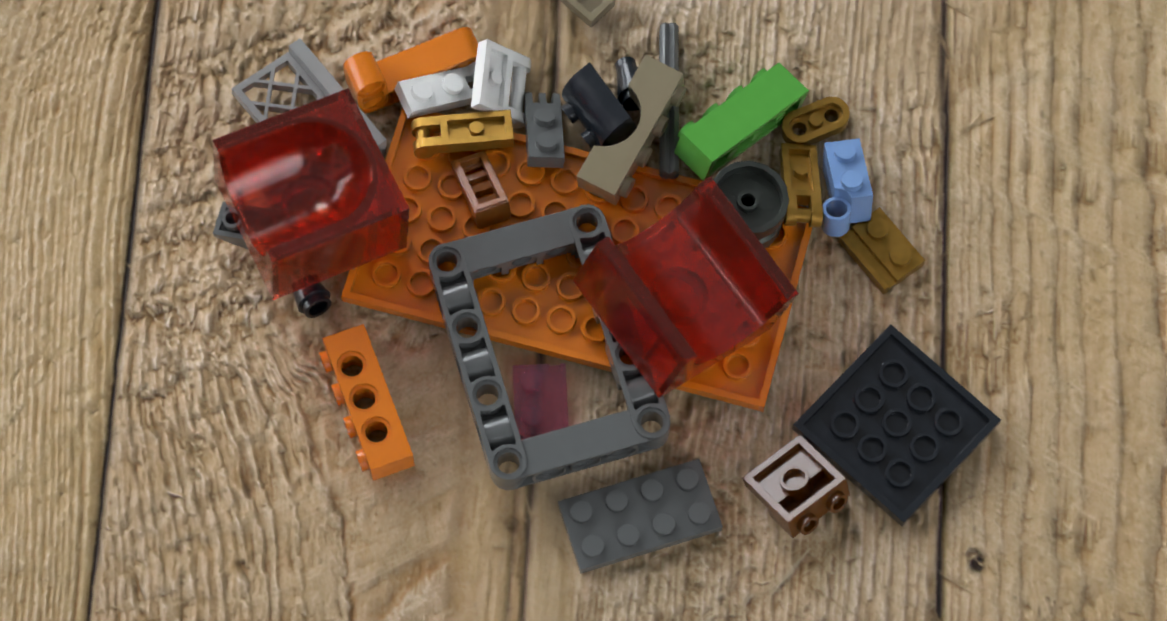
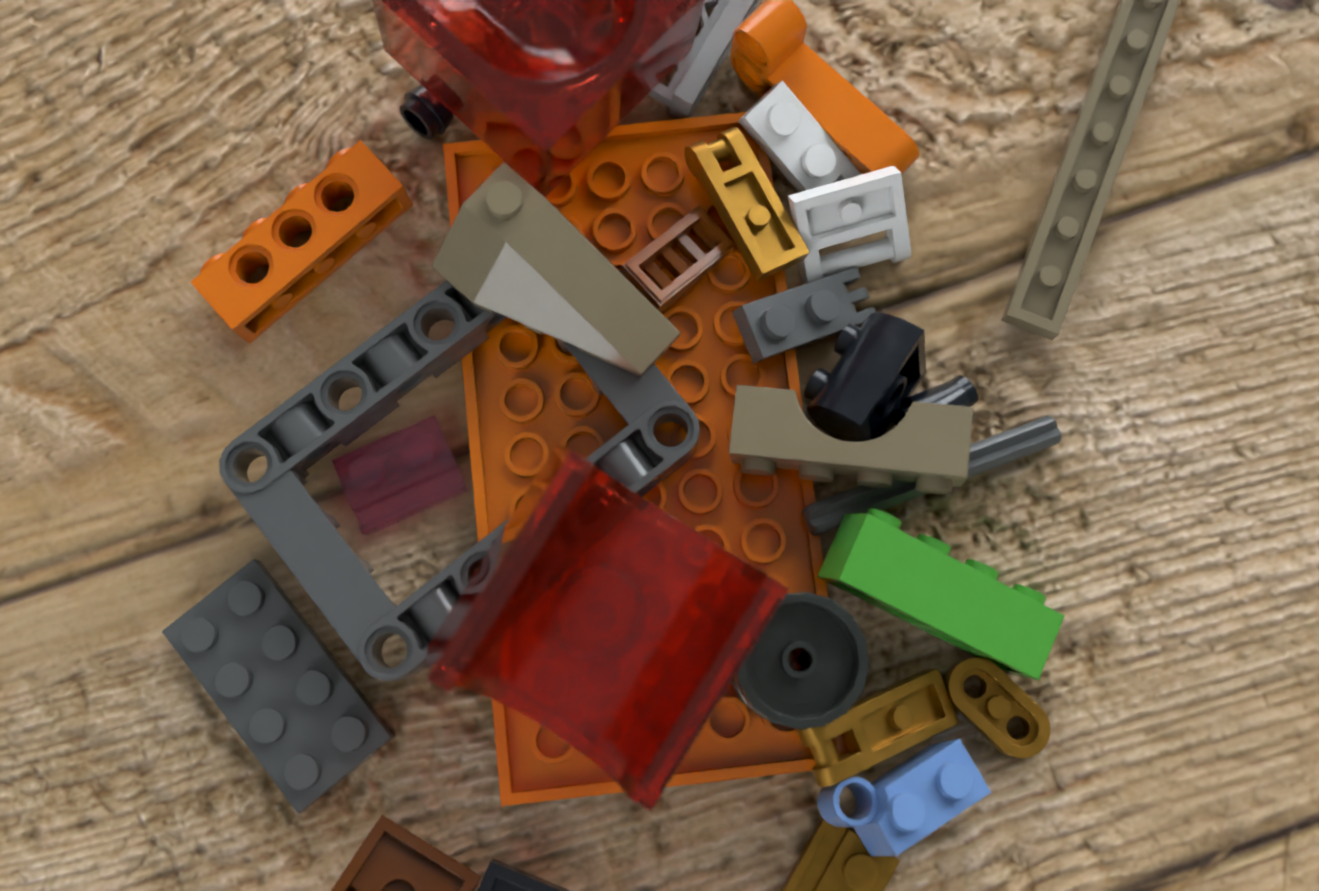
camera: 70 degrees right, 10 degrees up
none -> dark tan wedge [431,162,680,377]

